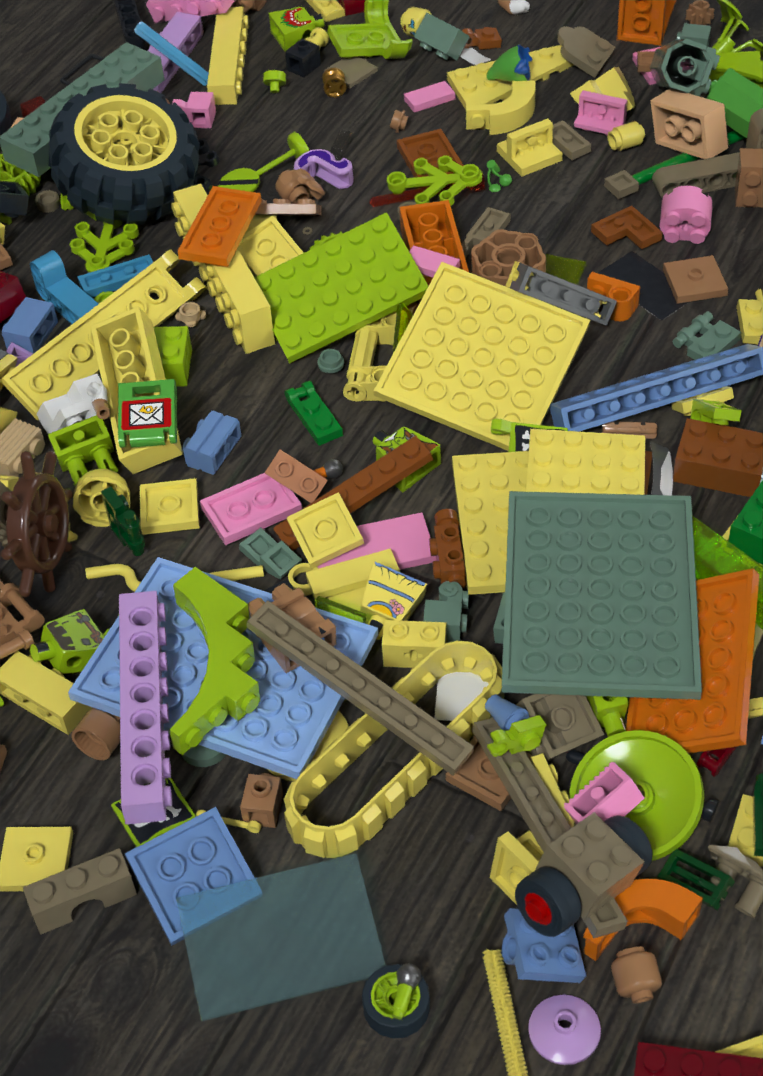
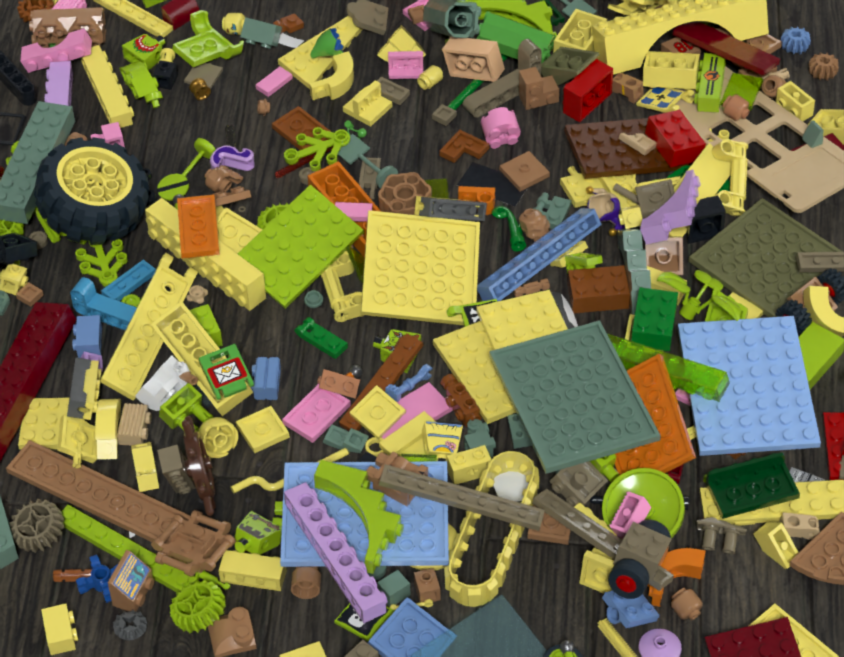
camera: 25 degrees left, 0 degrees up
dark green plate [101,486,145,556] -> none
dark azure axle [134,21,209,86] -> none
medium blue cone [485,694,530,731] -> none
lime plate [487,715,546,757] -> none
dark green tile [657,849,735,911] -> none
none -> lime brick [119,61,158,99]
none -> sand green piece [338,134,398,189]
none -> sand green brick [377,570,411,607]
none -> medium blue piece [385,364,432,402]
none -> green plant [492,206,526,252]
none -> medium nougat head [519,208,550,242]

